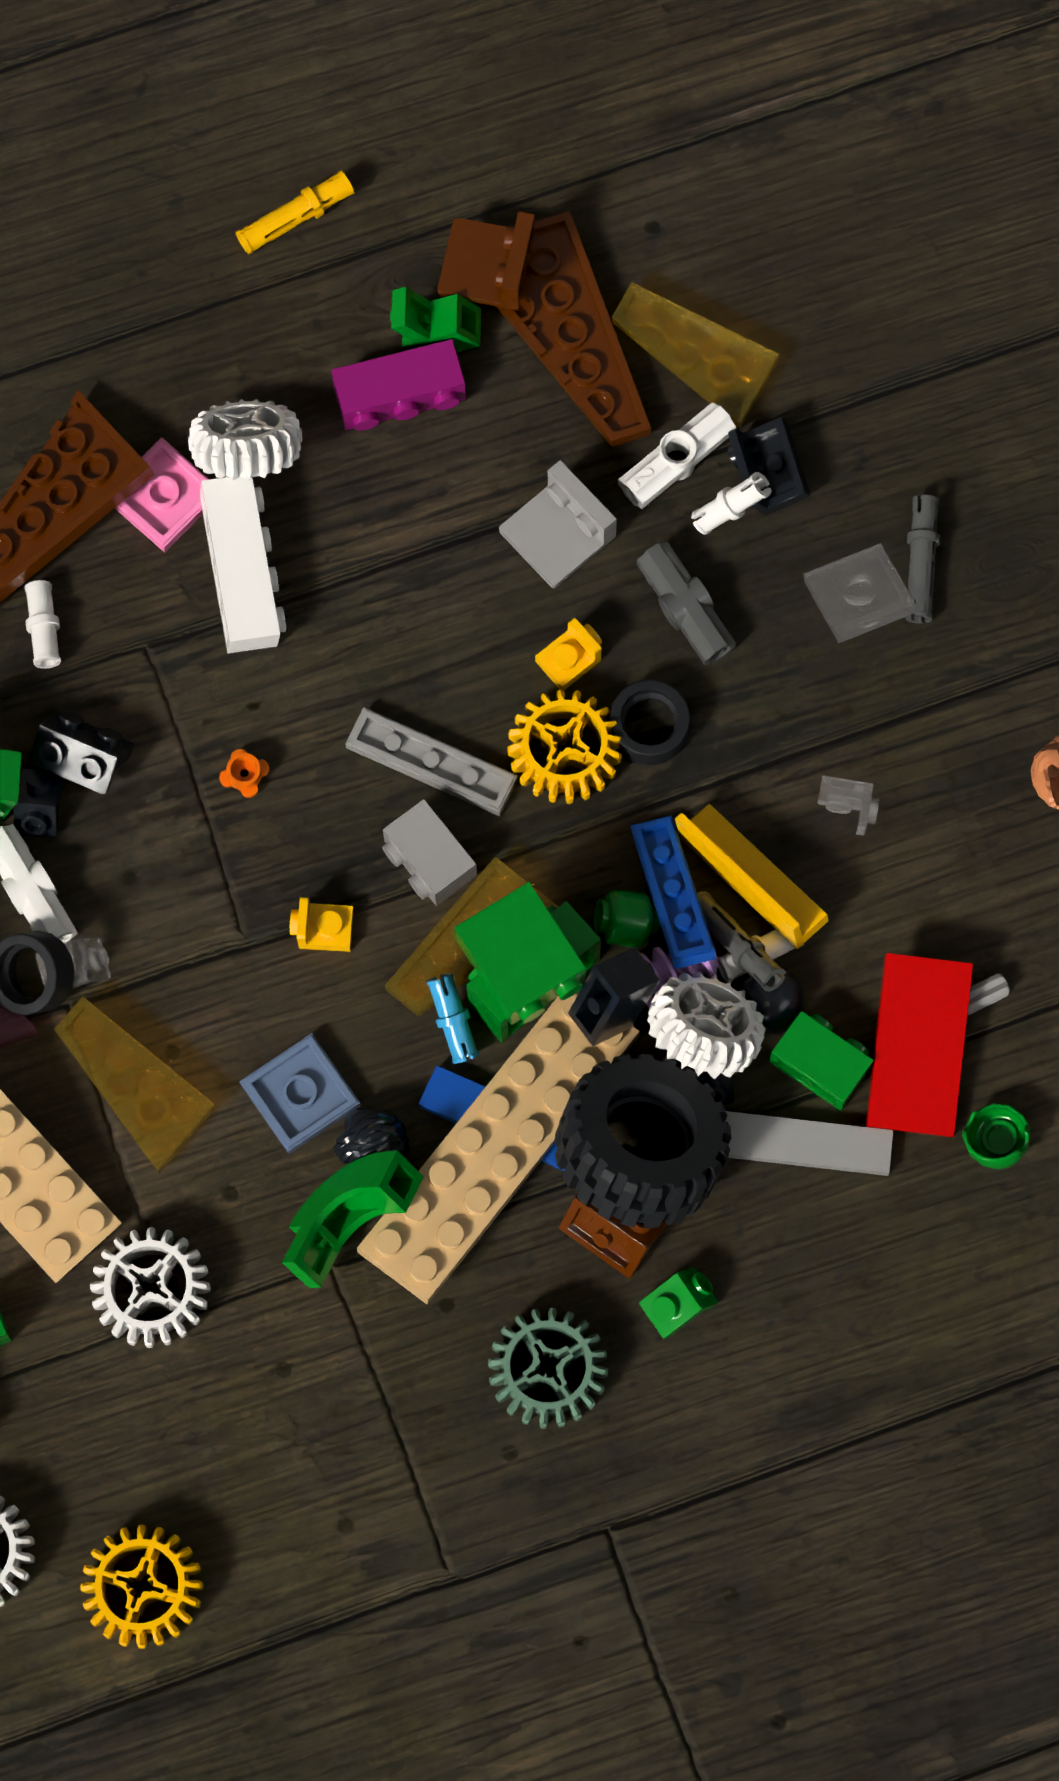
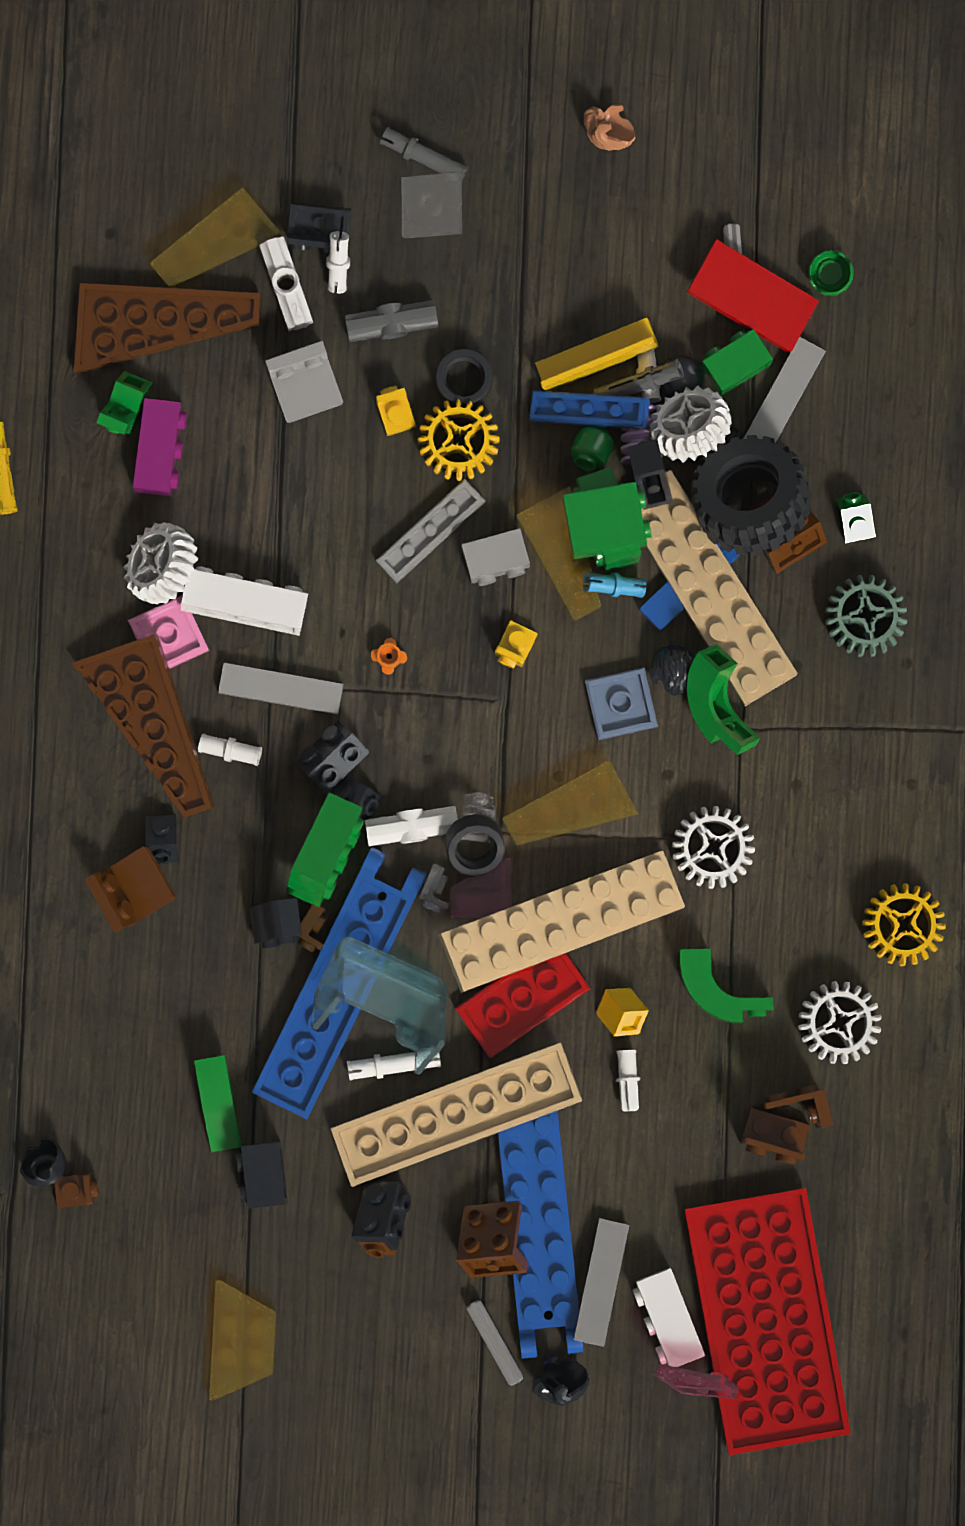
camera: 70 degrees left, 10 degrees up
reddish brown bracket [437,211,535,310] -> none
clear bracket [817,775,879,835] -> none
none -> light grey tile [218,663,344,715]

